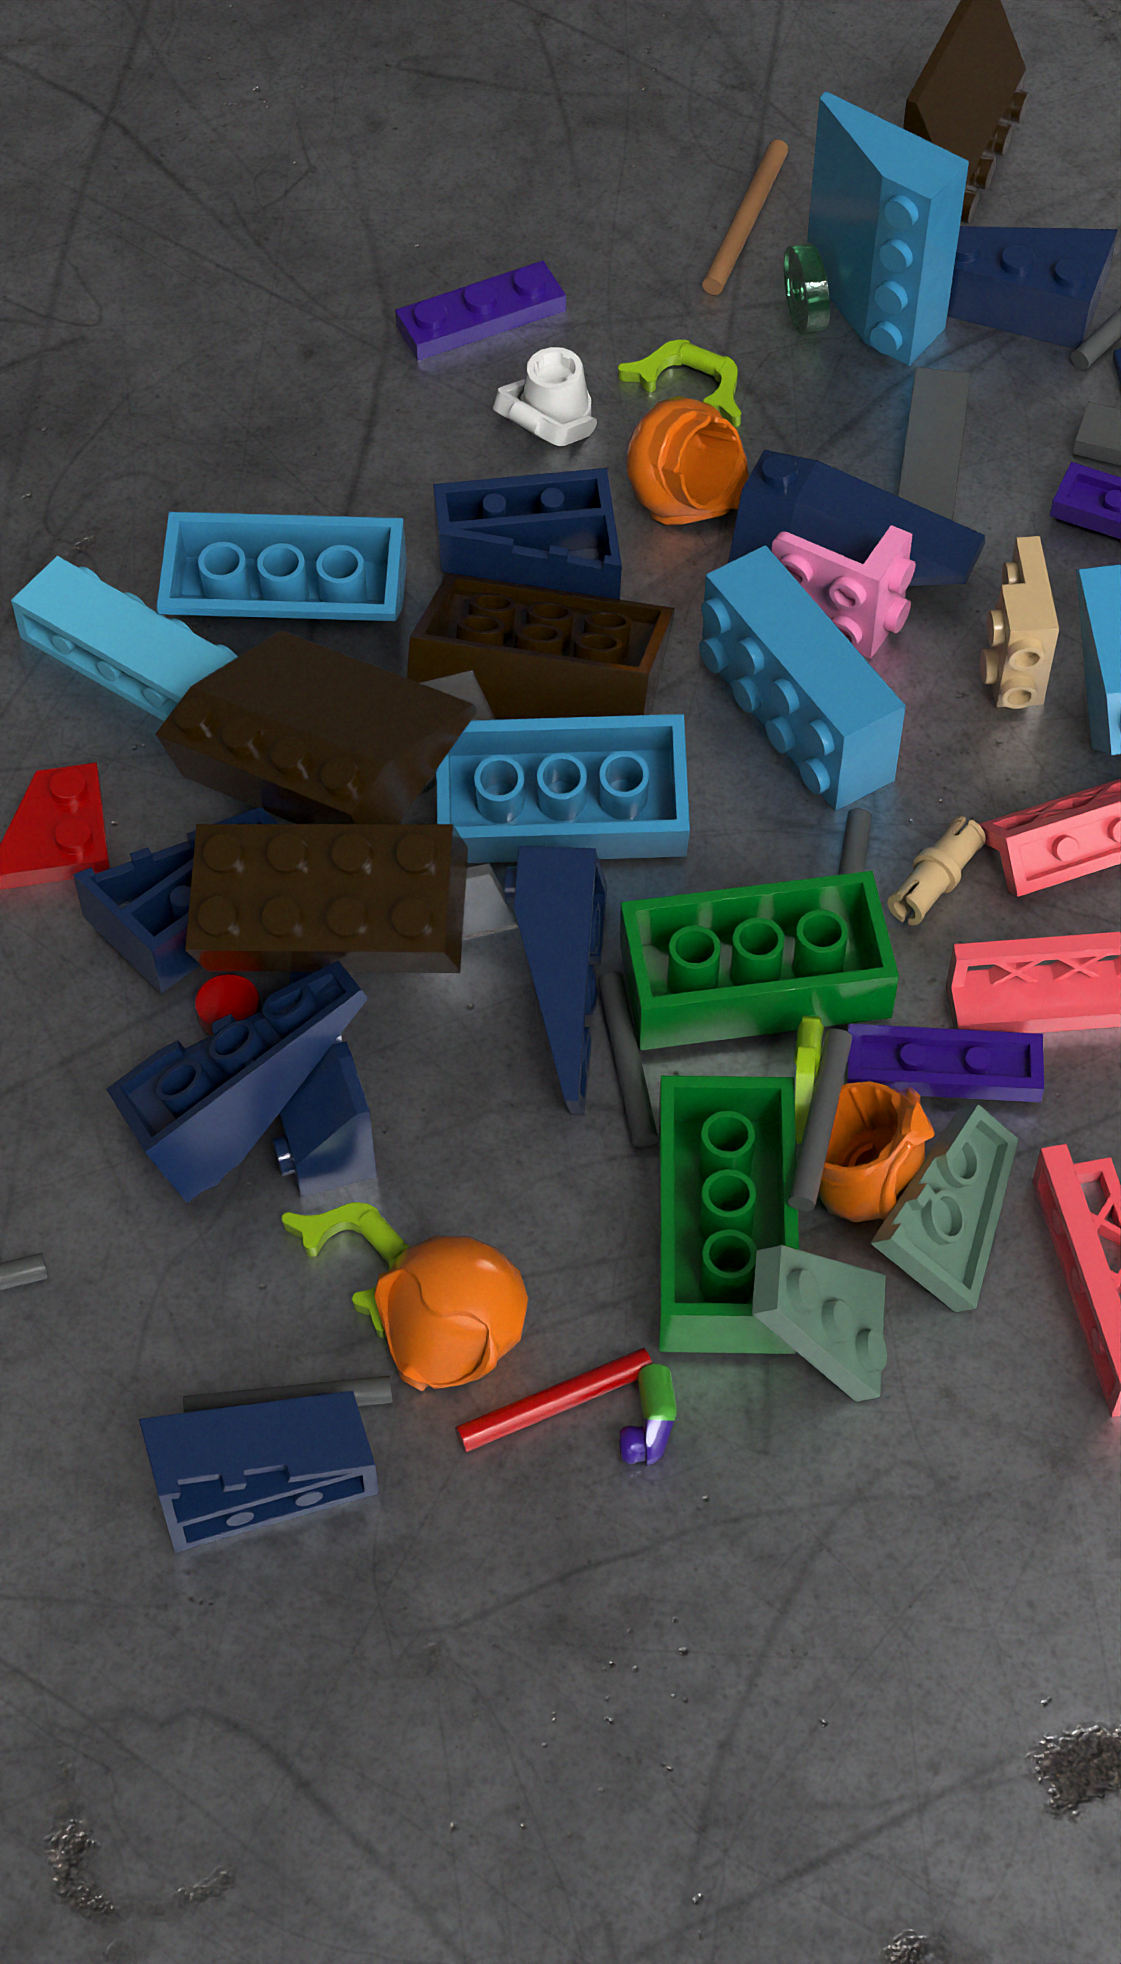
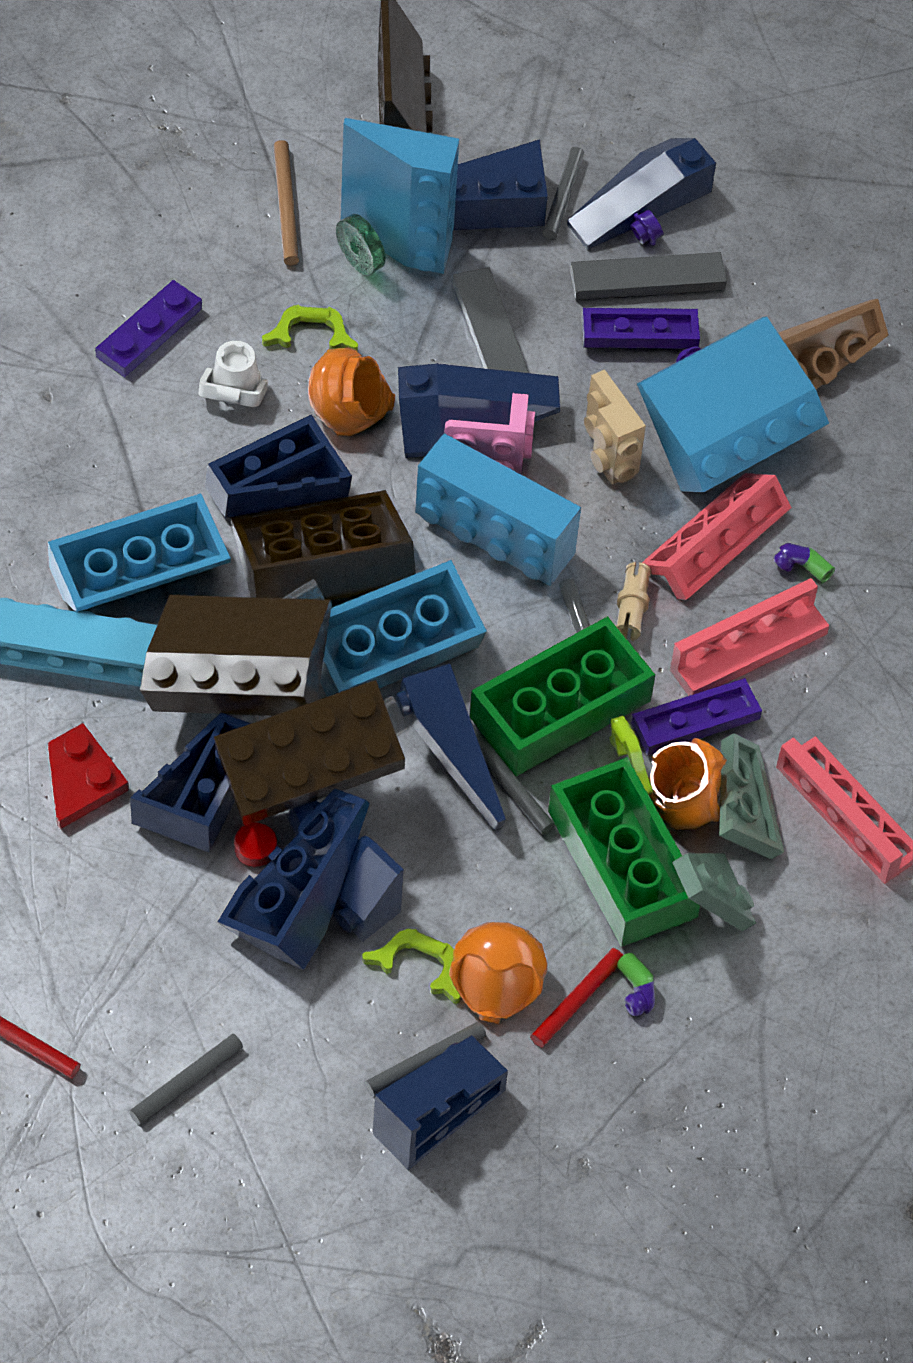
camera: 30 degrees left, 0 degrees up
dark grey bar [788,1029,852,1211] -> none

